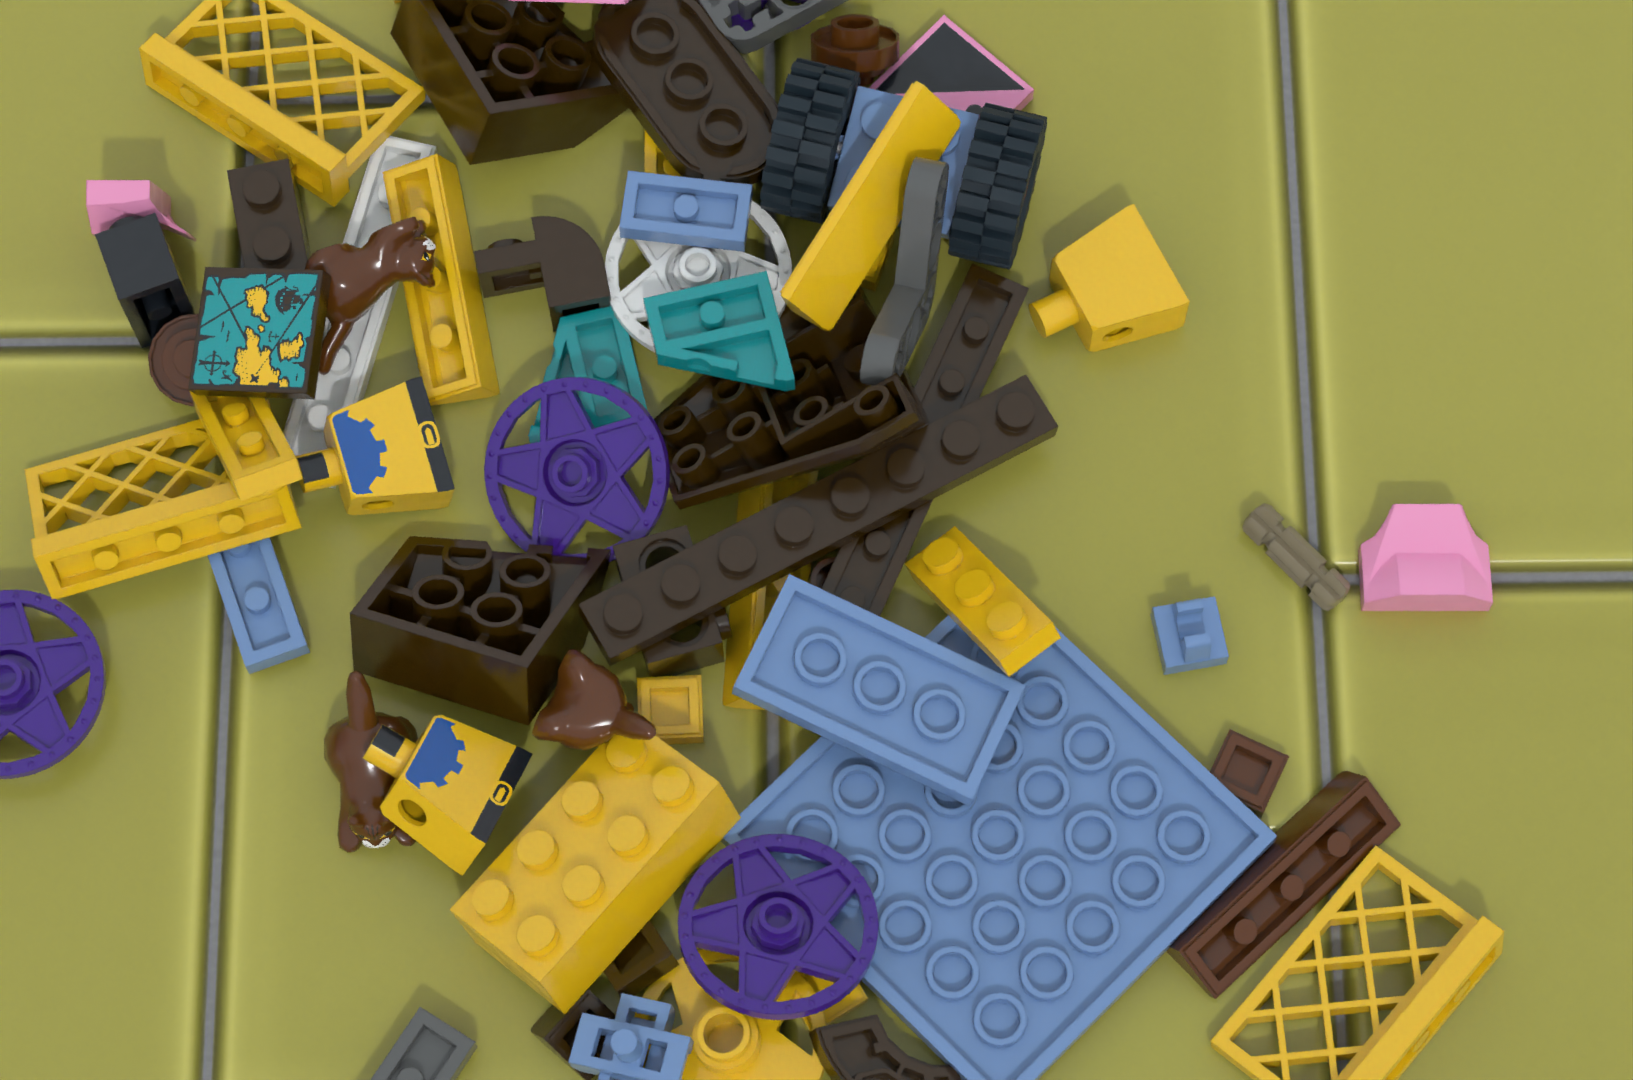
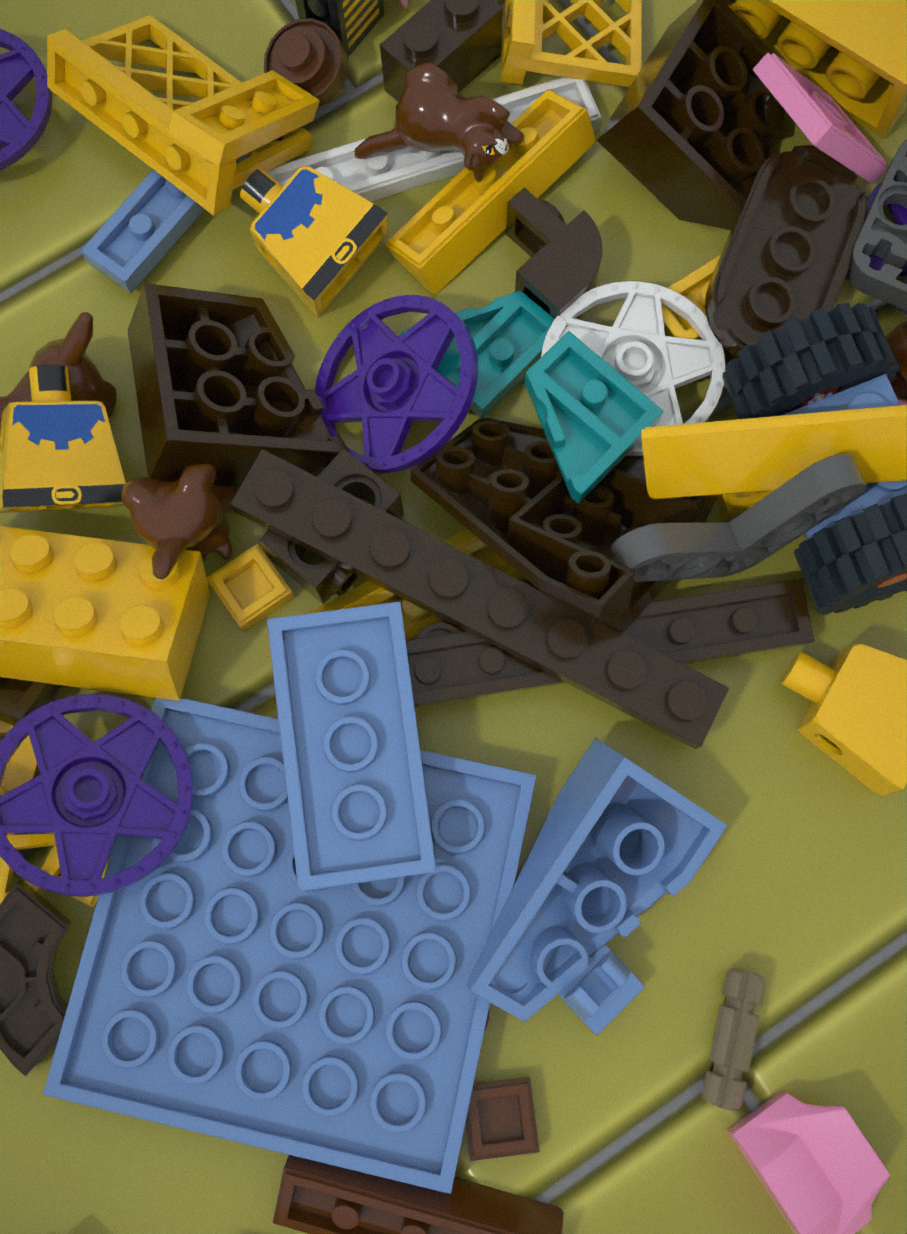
camera: 60 degrees right, 5 degrees up
tile [188,267,331,400] -> none
medium blue plate [619,171,753,252] -> none
yellow plate [905,526,1061,677] -> none
none -> medium blue wedge [466,737,728,1022]

